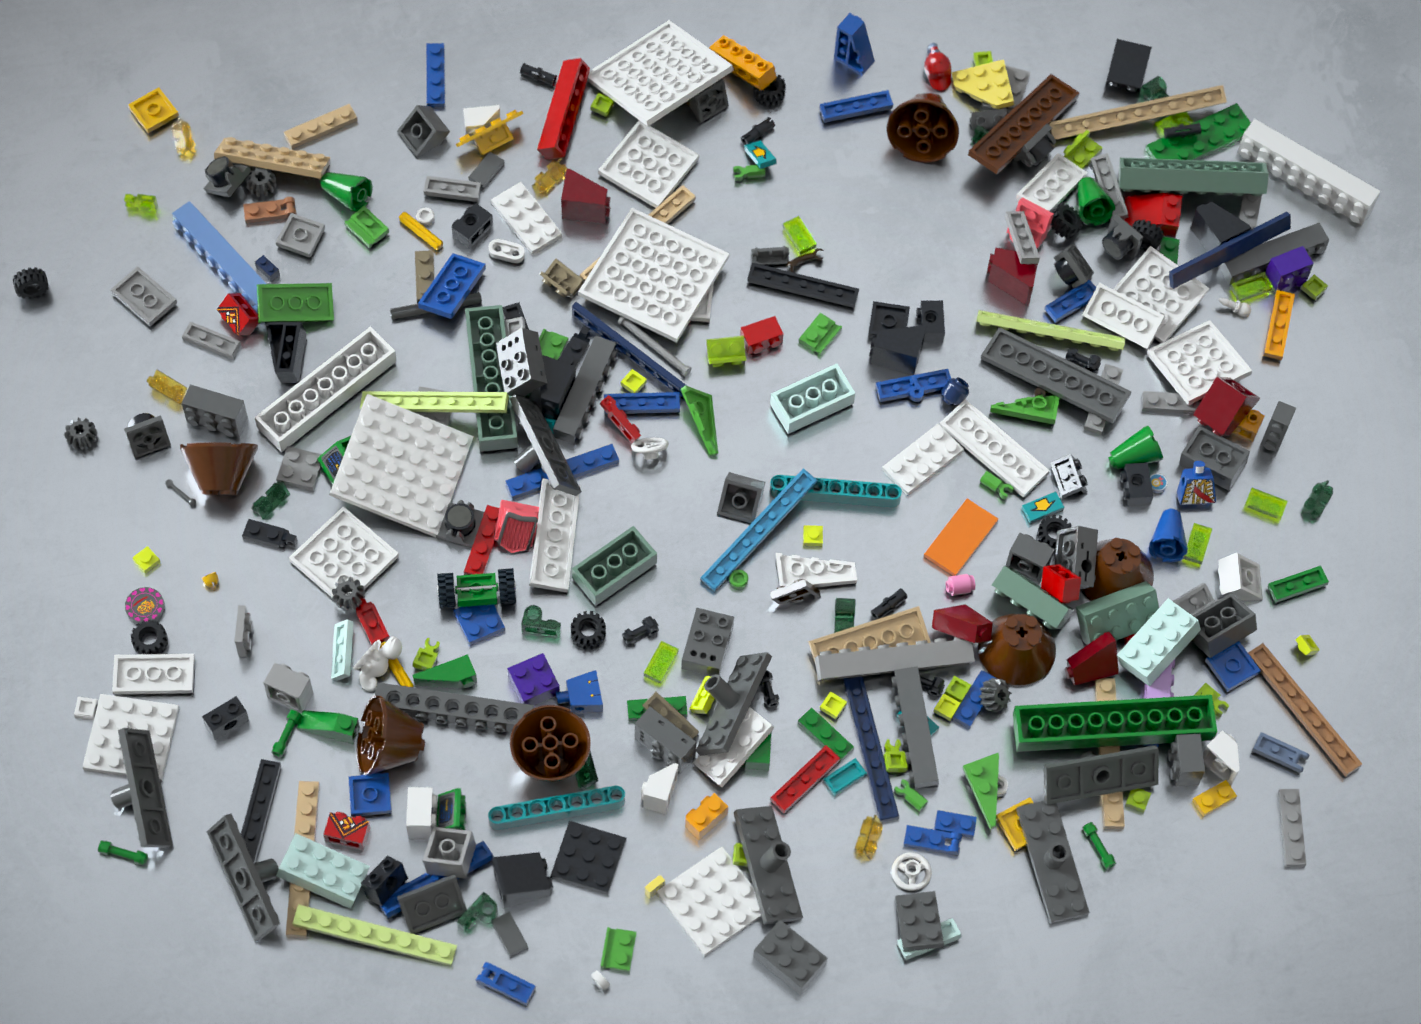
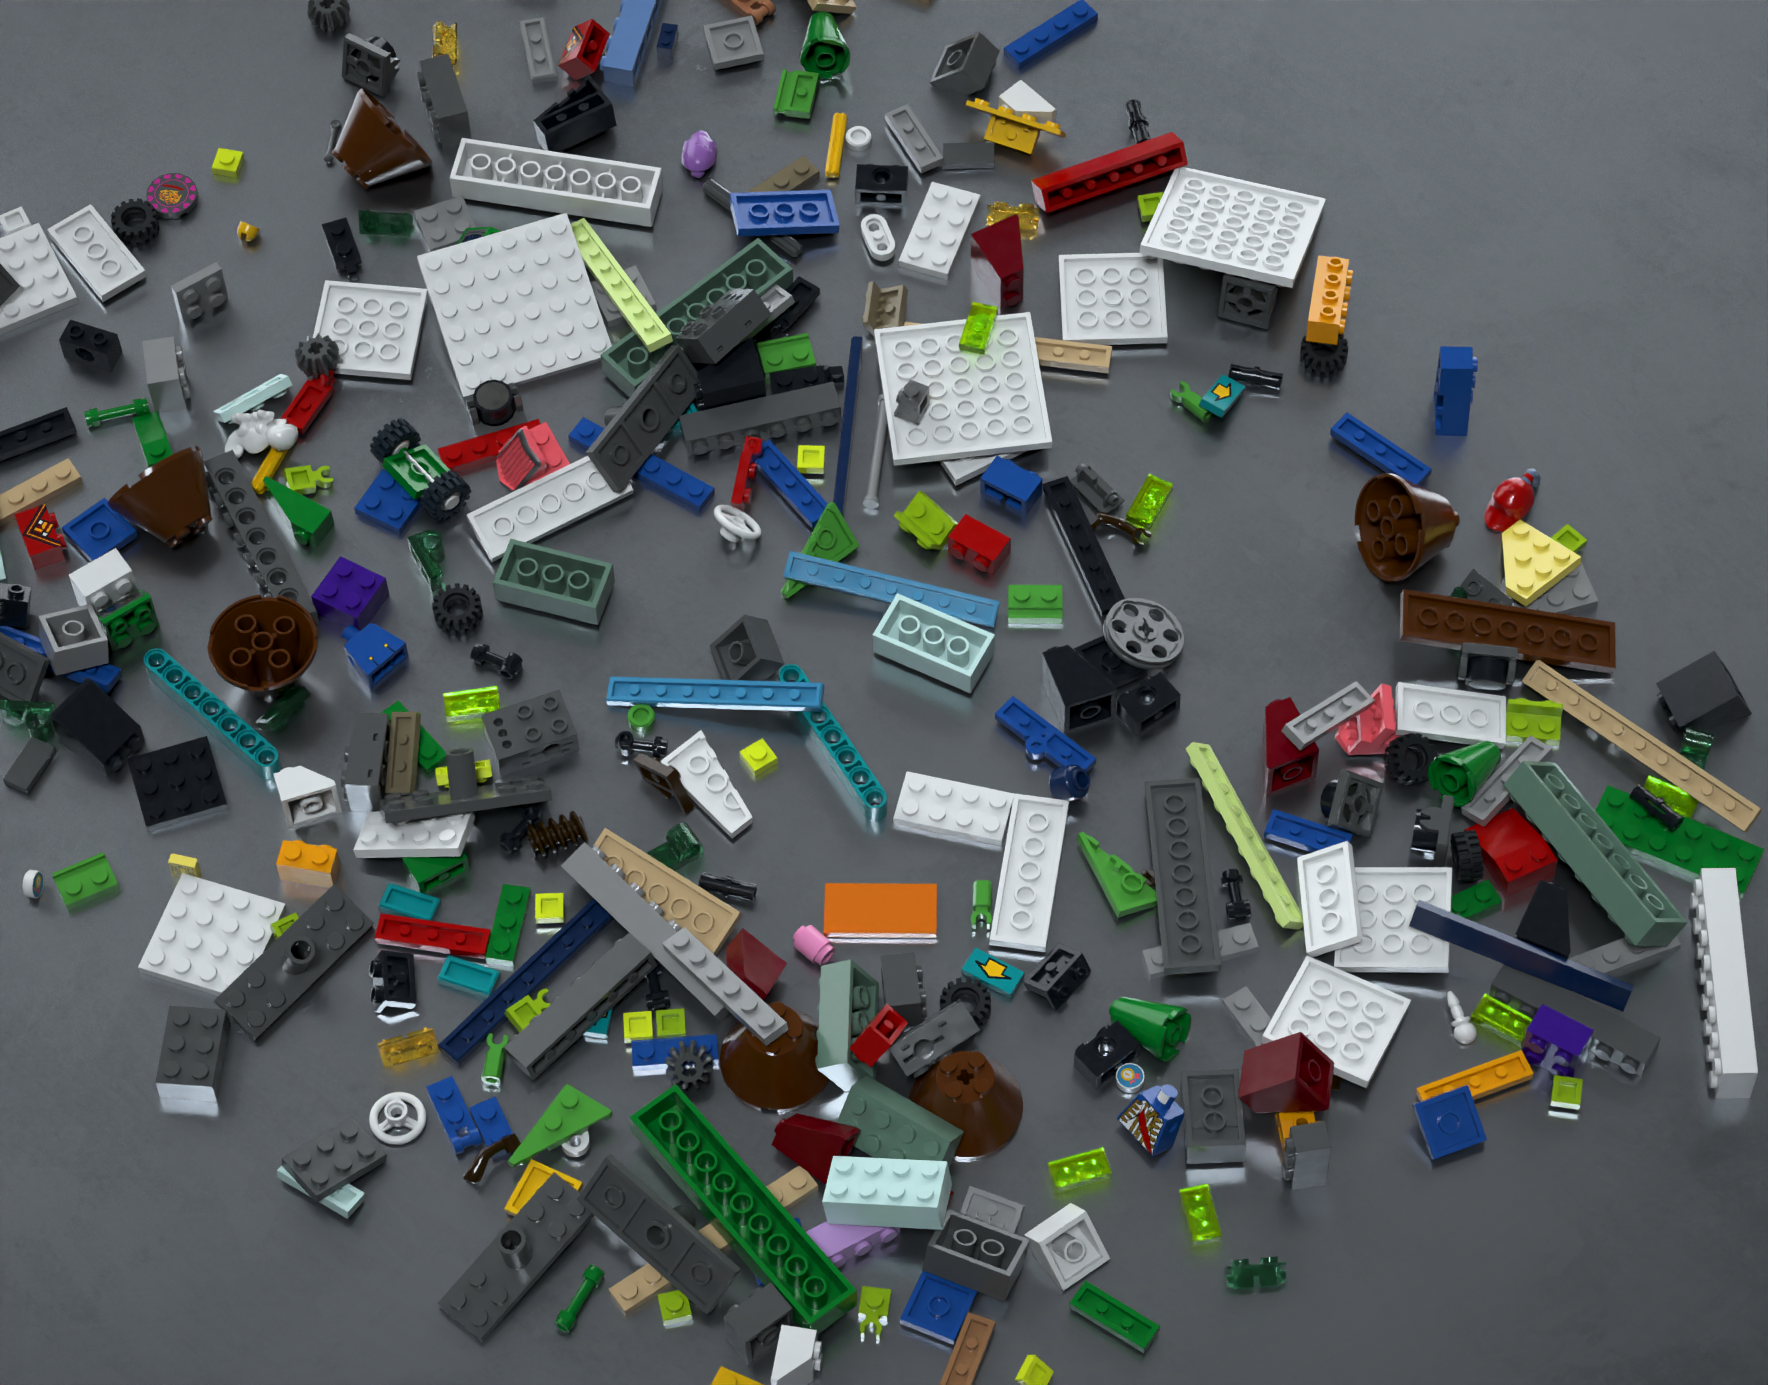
camera: 60 degrees right, 5 degrees down
bright green plate [257,283,334,323] -> none
blue cone [1149,508,1188,563] -> none
none -> black bracket [369,950,417,1013]
none -> teal tile [378,883,442,921]
none -> dark brown piece [463,1134,521,1184]
none -> dark brown piece [527,811,589,859]
none -> black bar [615,731,668,758]
none -> light grey plate [662,927,789,1046]
none -> medium lavender arm [682,130,717,178]
none -> dark azure tile [783,551,1000,629]
none -> flat silver brick [894,379,930,425]
none -> clear neon green plate [959,302,998,355]
none -> blue piece [980,455,1043,516]
none -> wedge [1103,598,1184,670]
none -> blue plate [1412,1085,1487,1160]

